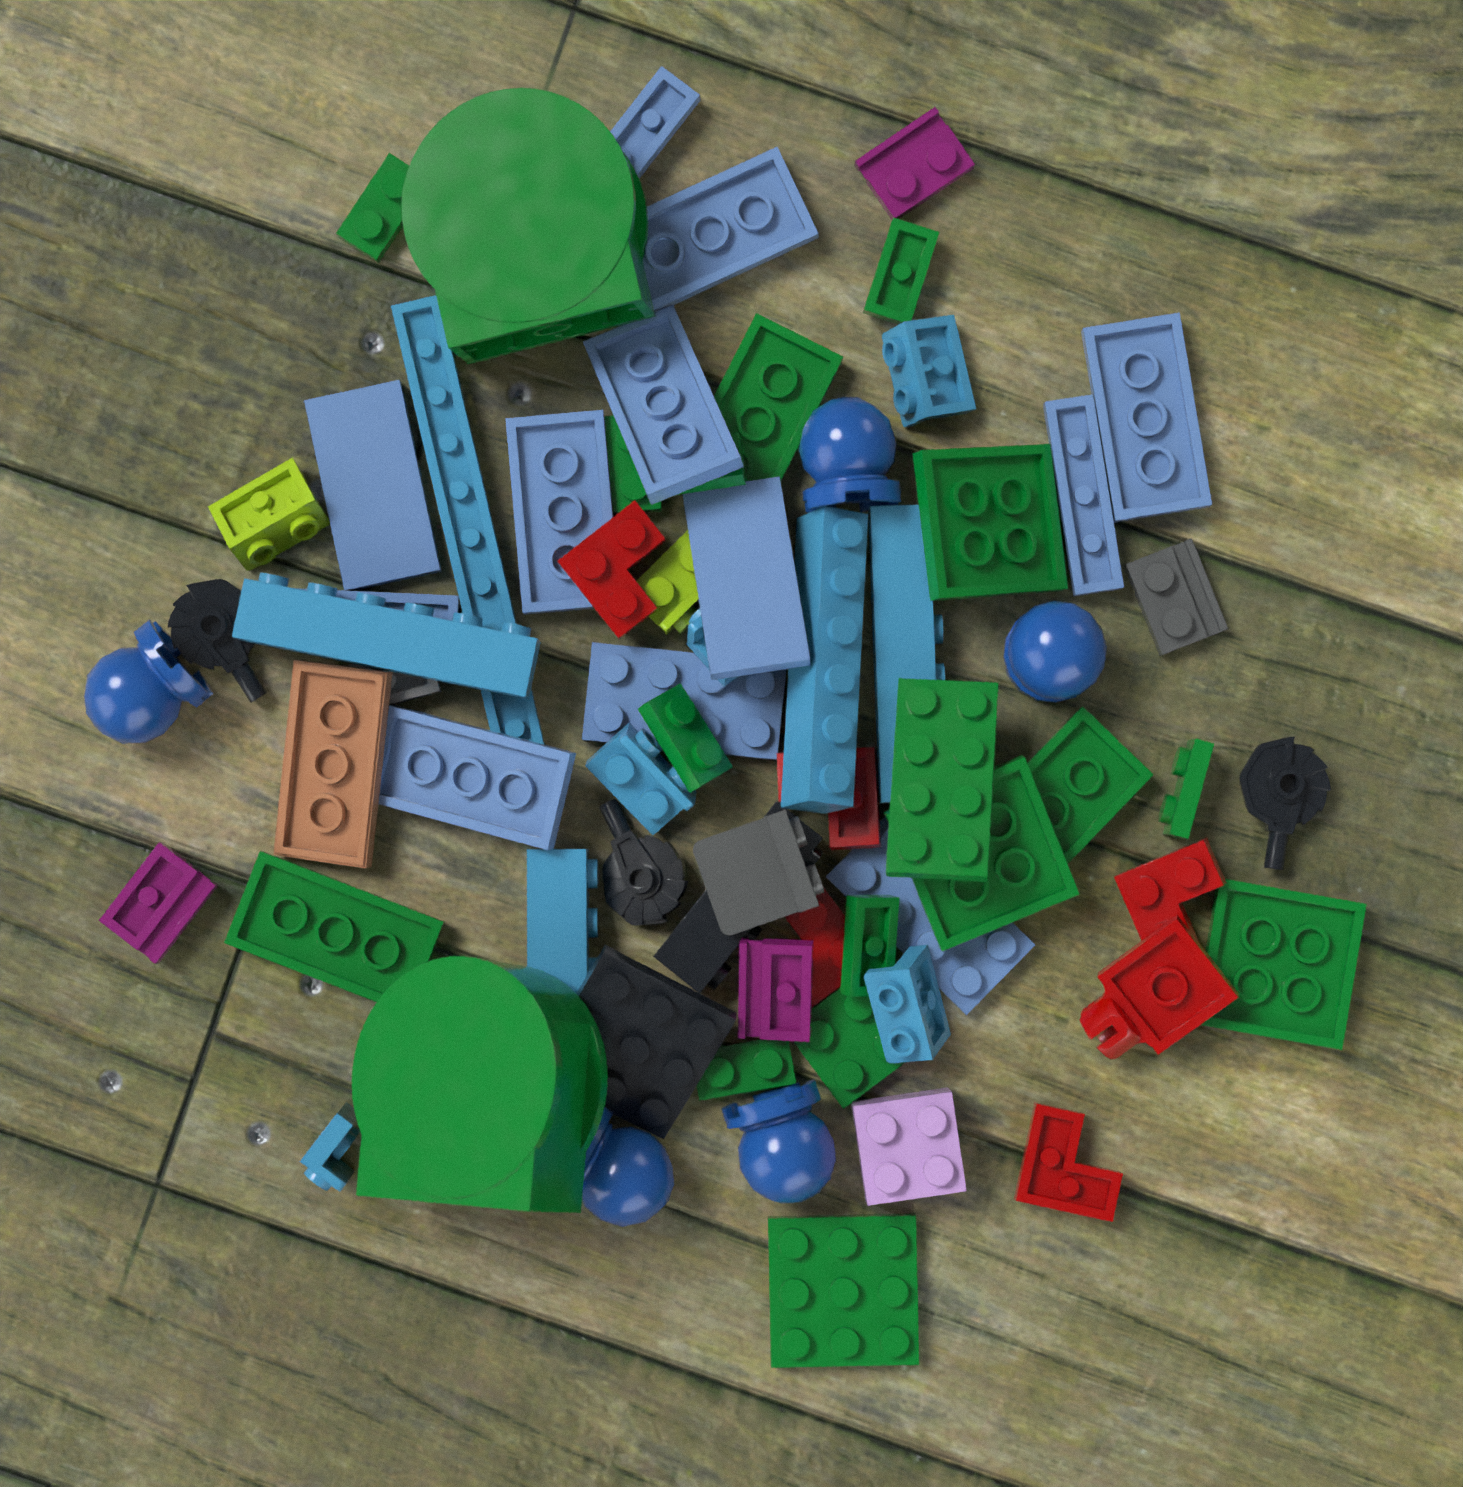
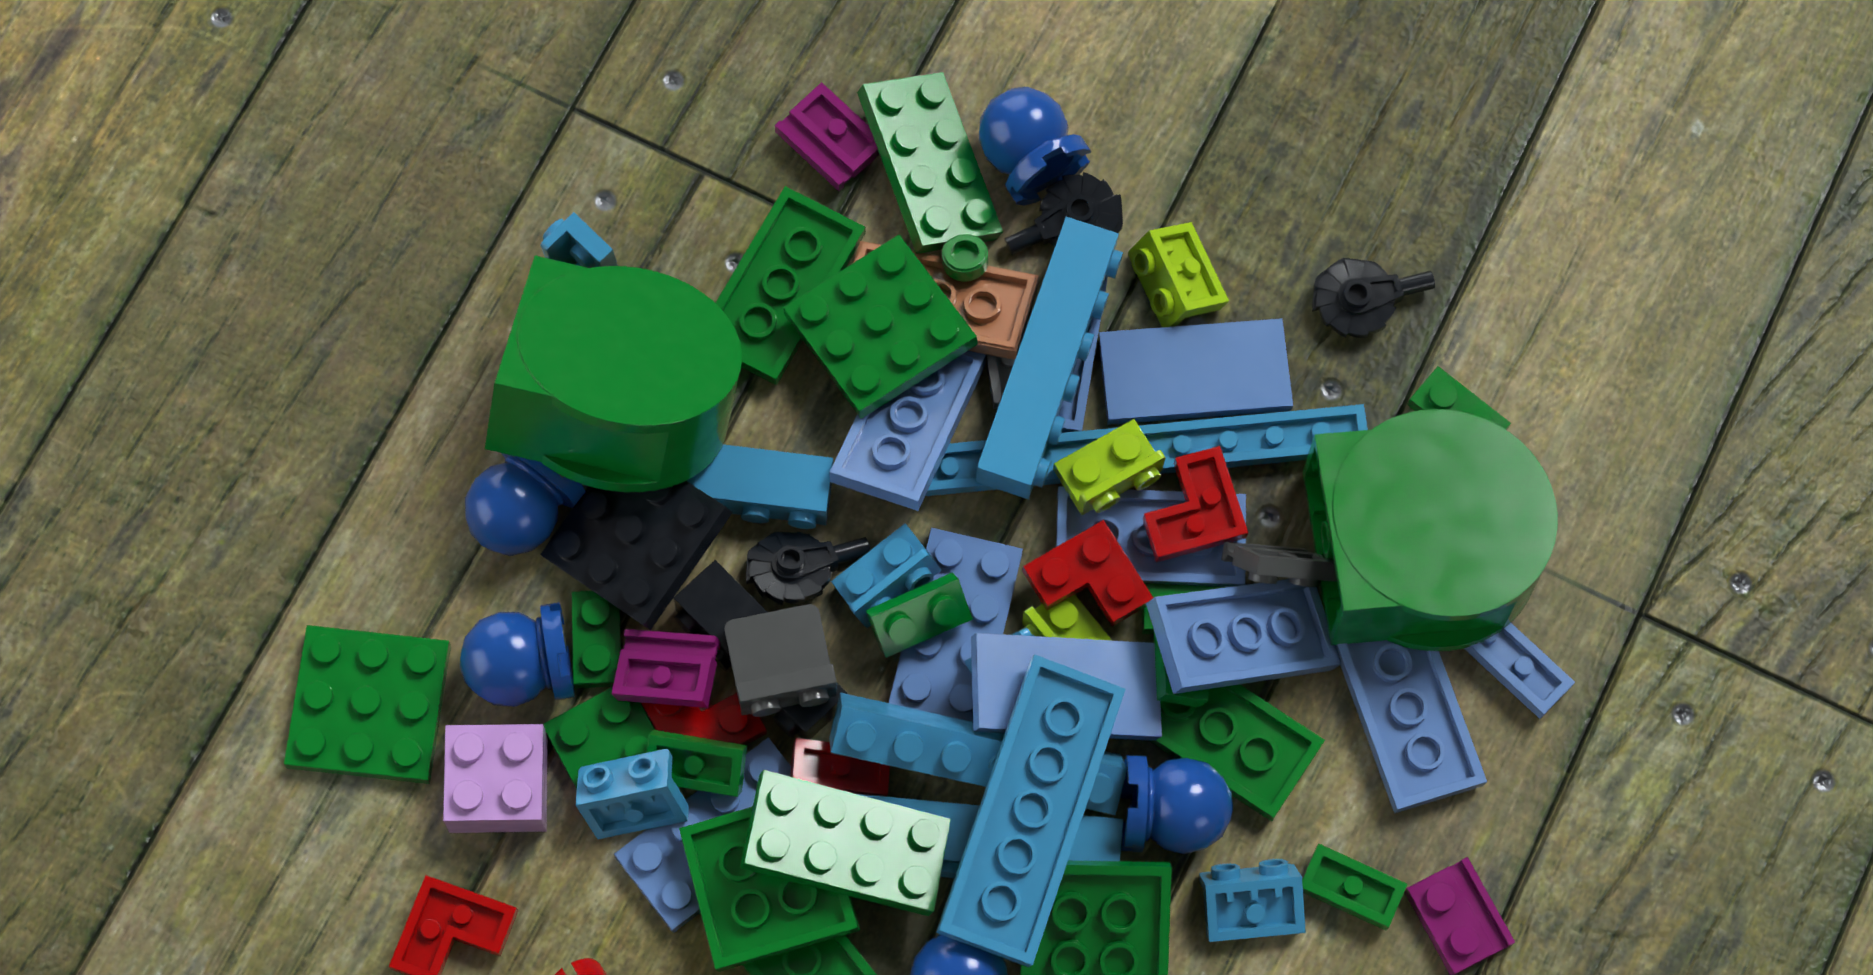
camera: 90 degrees right, 15 degrees down
none -> green plate [783,234,978,419]
none -> plate [857,72,1003,254]
none -> dark azure plate [936,654,1126,967]
none -> green tile [942,234,988,281]
none -> lime bracket [1053,419,1166,515]
none -> red plate [1142,446,1248,563]
none -> dark grey plate [1221,541,1337,587]
none -> black piece [1312,258,1435,338]

